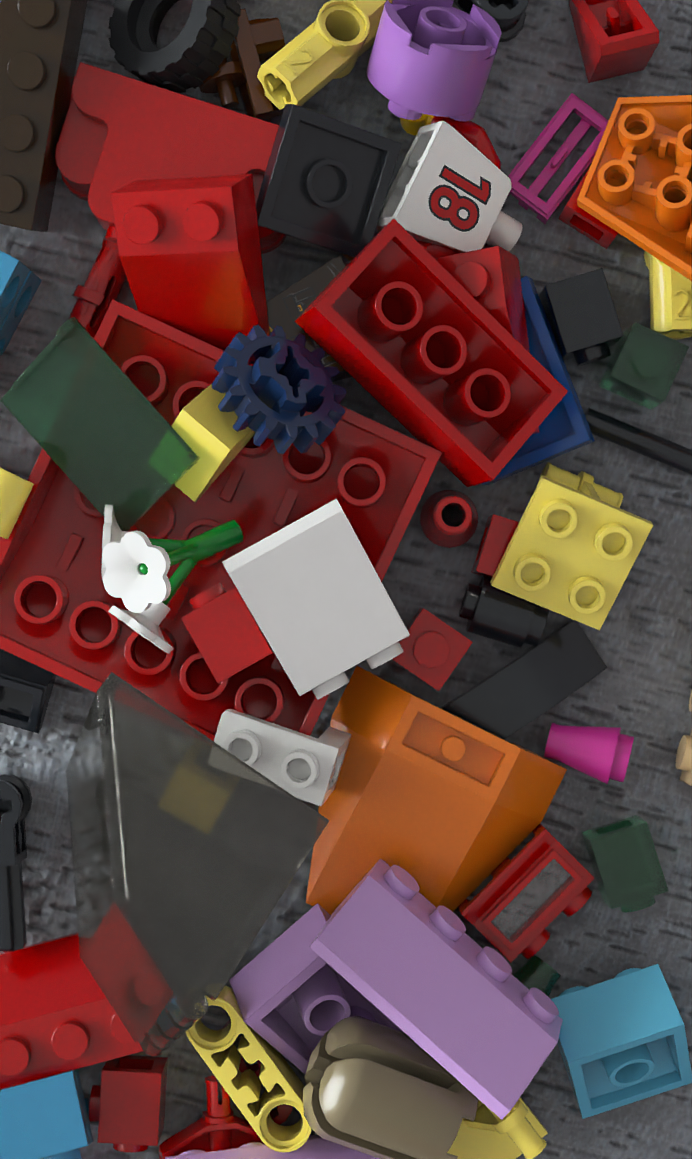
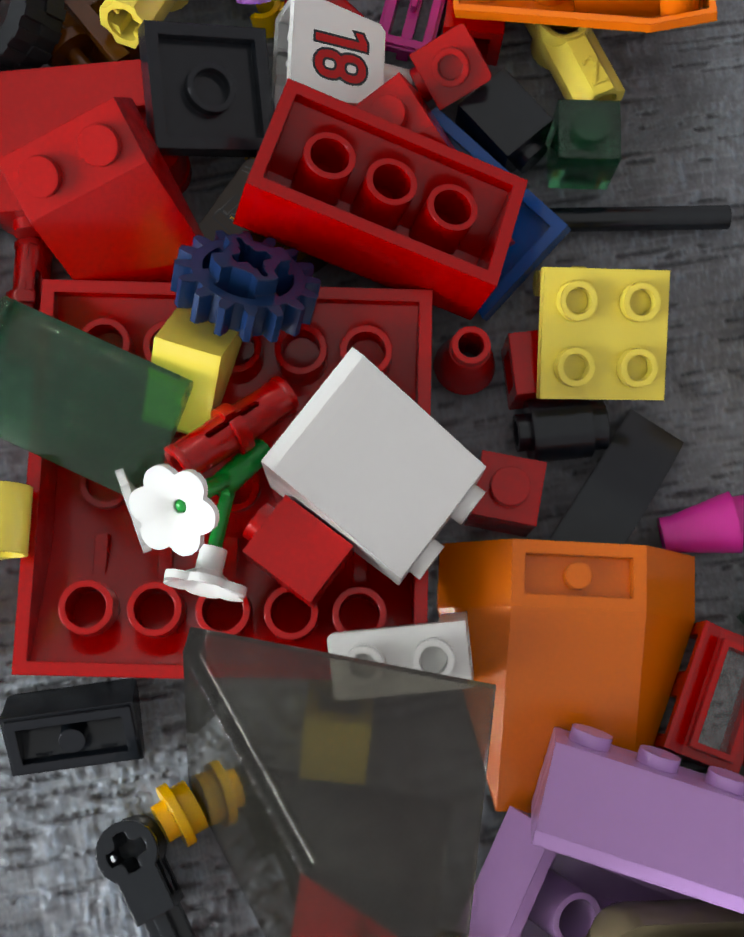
camera: 20 degrees left, 10 degrees down
none -> yellow plate [150,780,209,848]
none -> red pin [164,375,300,475]
none -> red bracket [409,23,492,111]

